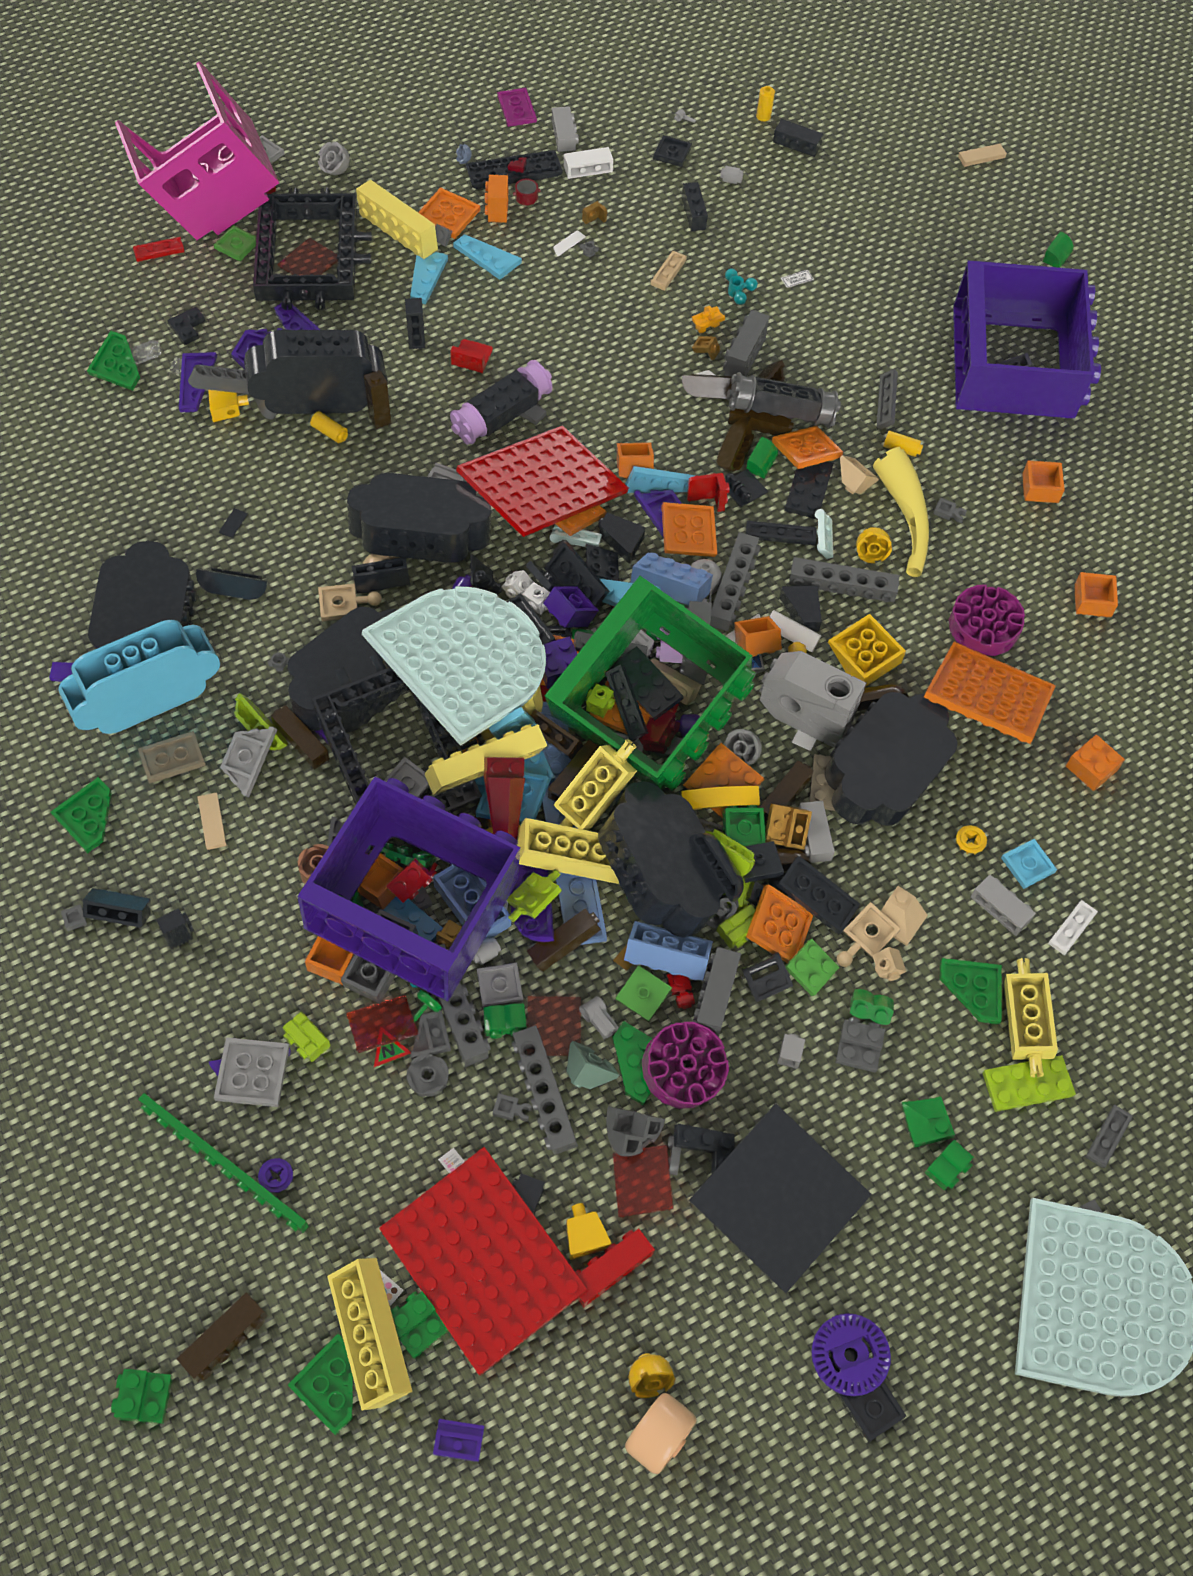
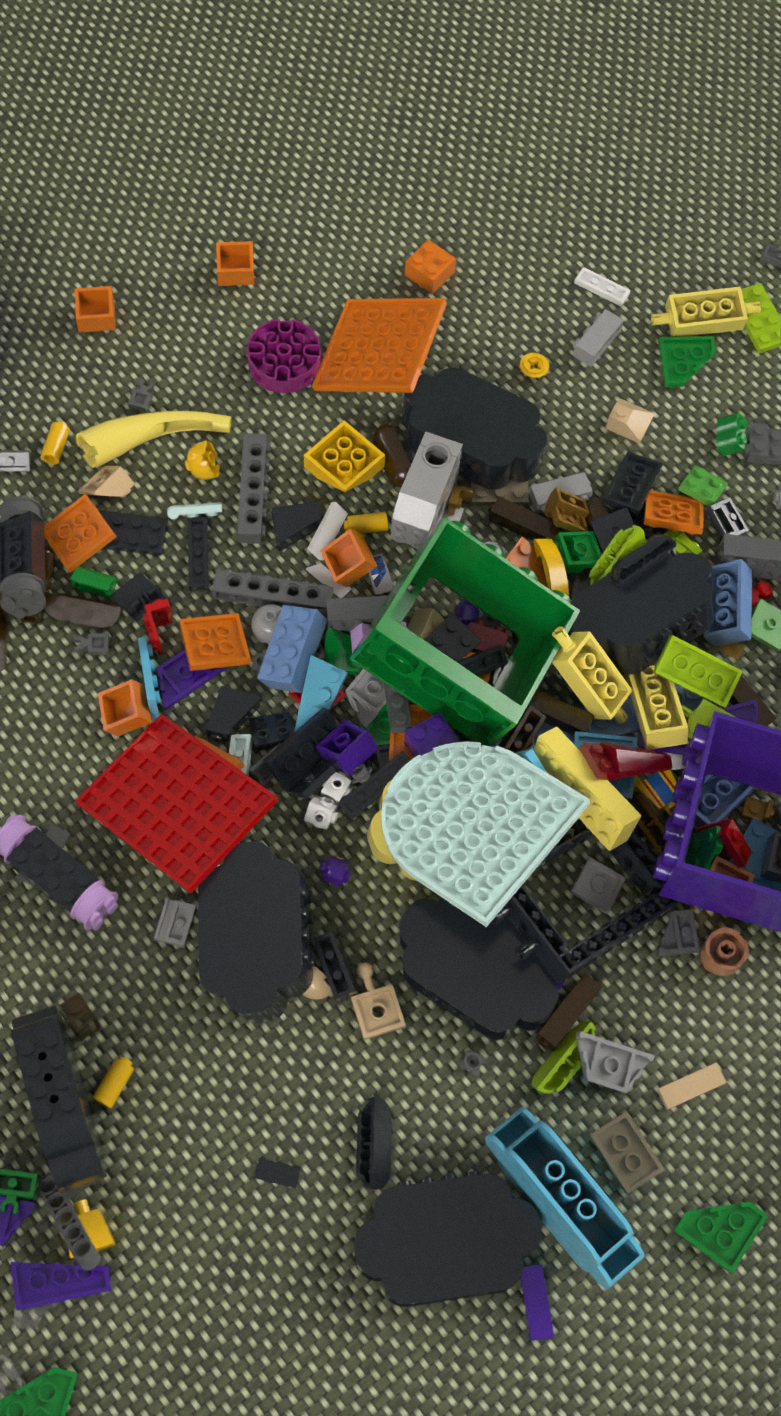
camera: 100 degrees left, 5 degrees up
black hinge [470,554,502,594] -> none
tan plate [837,902,900,967] -> none
tan brick [872,947,906,981] -> none
medium azure plate [1001,839,1057,889] -> none
none -> dark grey plate [74,633,109,655]
none -> dark grey plate [351,764,373,784]
none -> pearl gold bracket [447,485,473,515]
none -> lime plate [653,635,743,708]

